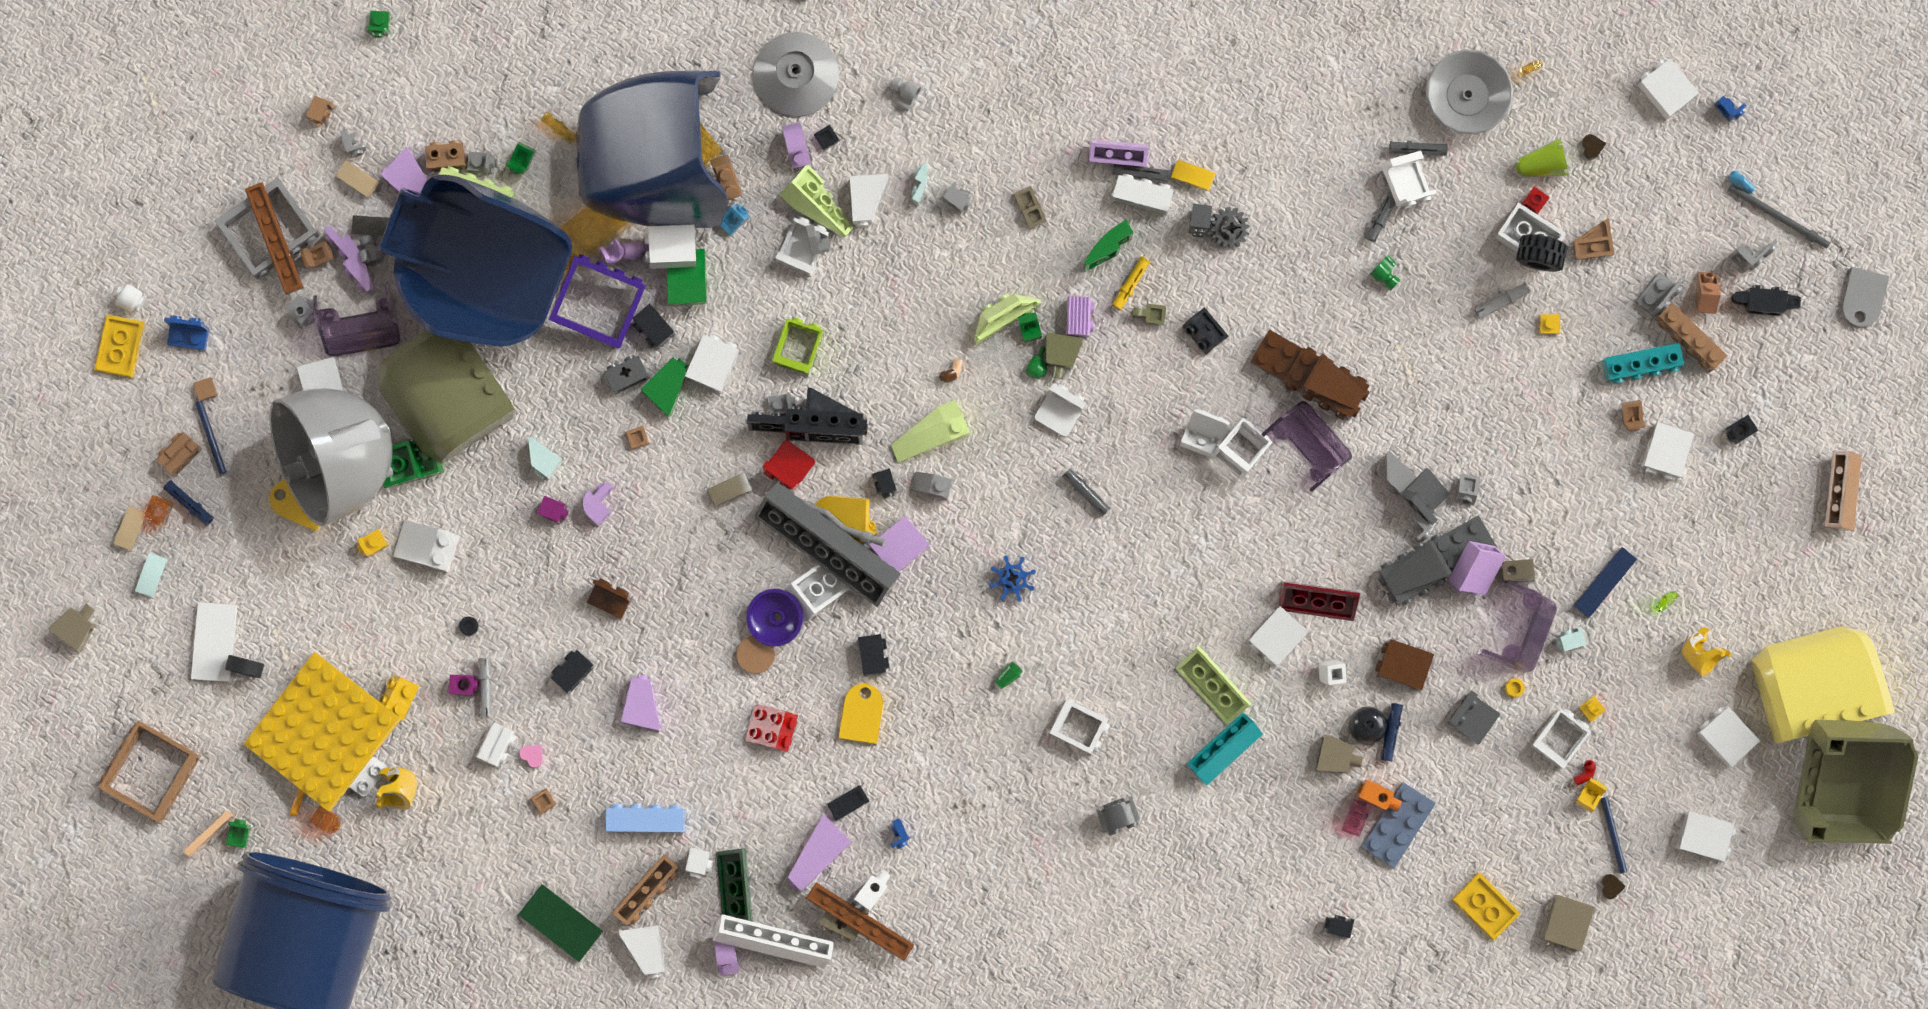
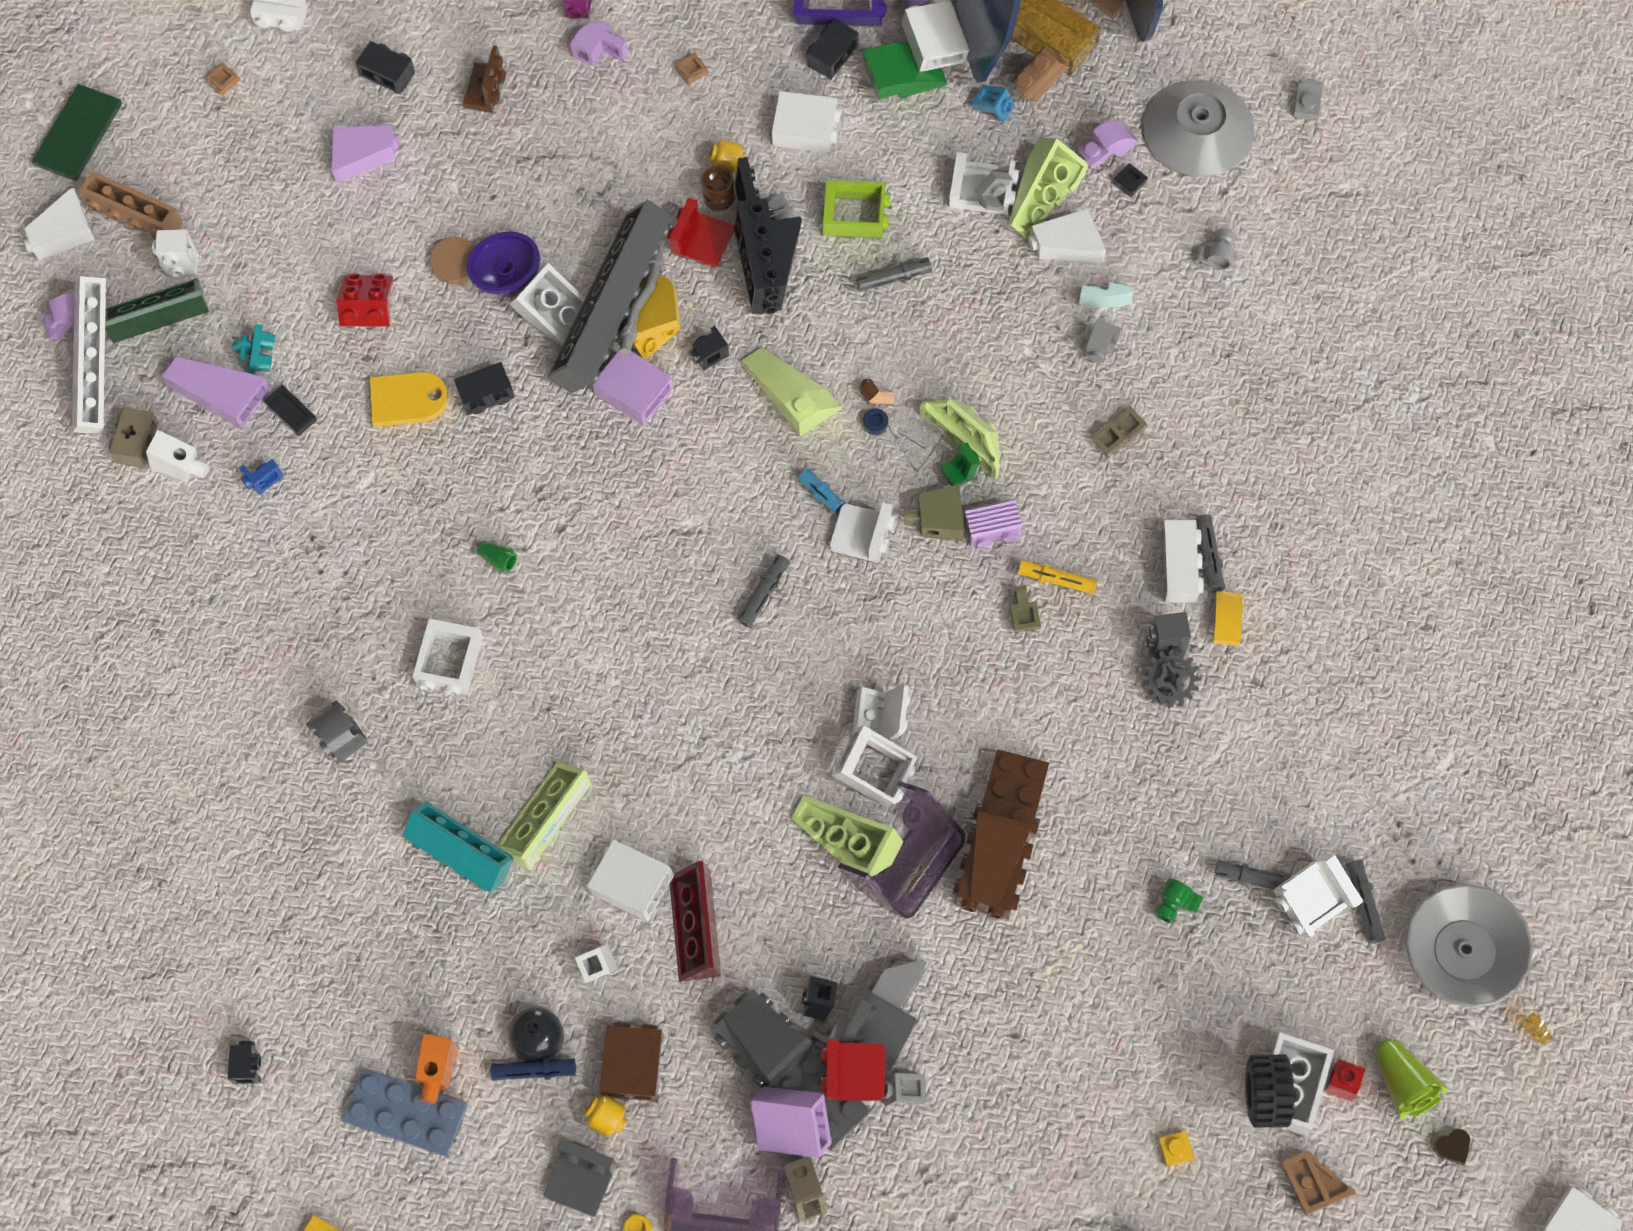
camera: 80 degrees right, 15 degrees down
bright pink tile [520,745,543,768] -> none
dark grey brick [604,355,649,395] -> none
light blue brick [606,804,685,833] -> none
green slope [641,357,687,418] -> none
dark tan slope [707,473,752,507] -> none
dark orange tile [805,882,914,961] -> none
light grey slope [911,472,953,500] -> none
blue gear [990,555,1036,602] -> none
green piece [1025,346,1048,379] -> none
green slope [1083,219,1134,272] -> none
lavender brick [1088,139,1148,167] -> none
black bracket [1183,307,1229,355] -> none
dark tan torso [1315,735,1363,773] -> none
clear pink slope [1341,799,1372,837] -> none
light grey pin [1474,282,1531,320] -> none
none -> teal hips [232,324,276,374]
none -> yellow head [584,1094,627,1137]
none -> reddish brown wheel [701,166,735,211]
none -> yellow head [708,139,746,174]
none -> yellowish green wedge [791,795,903,877]
none -> dark azure pin [798,468,845,514]
none -> black brick [801,976,837,1021]
none -> red bracket [821,1040,885,1101]
none -> dark grey pin [856,257,932,292]
none -> dark blue tile [863,408,888,435]

